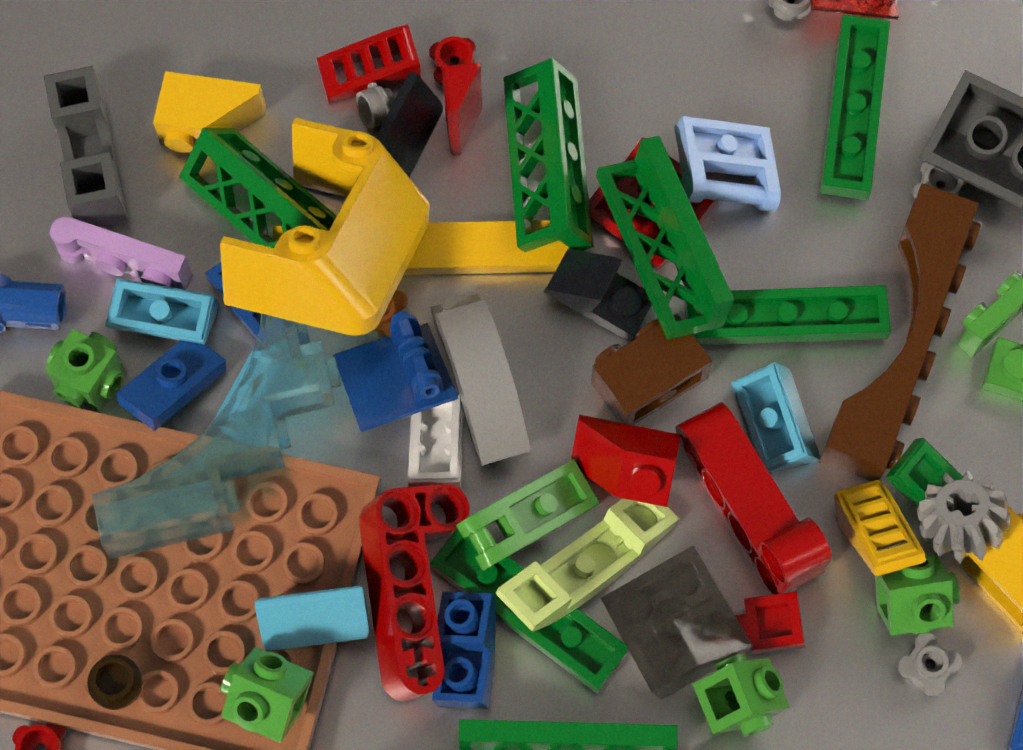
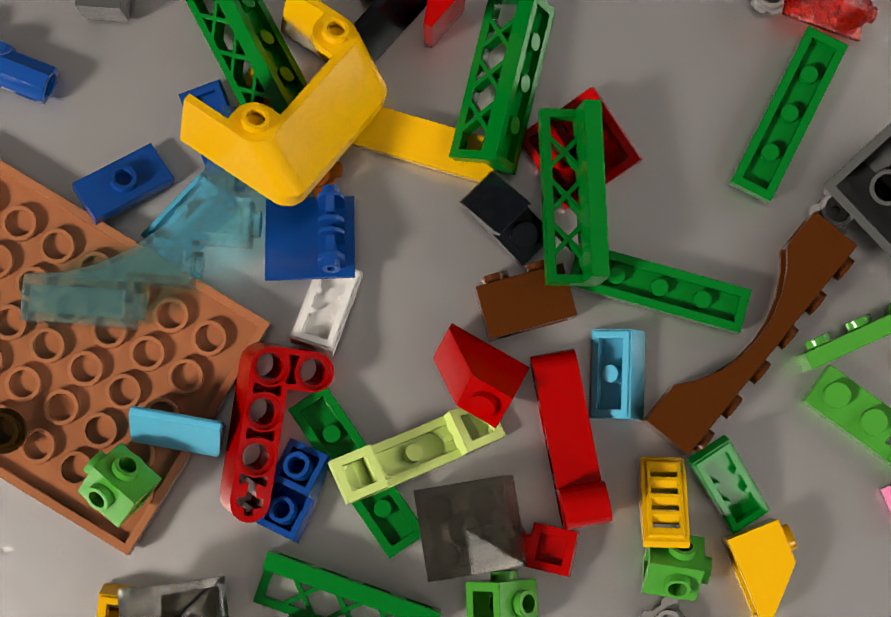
camera: 15 degrees right, 15 degrees up
bright green brick [45,328,127,413] -> none
lavender plate [49,216,193,290] -> none
medium azure slope [105,278,219,345] -> none
light grey arch [430,293,531,466] -> none
bright green plate [456,459,600,571] -> none
light blue plate [674,116,781,212] -> none
light grey gear [917,470,1010,564] -> none

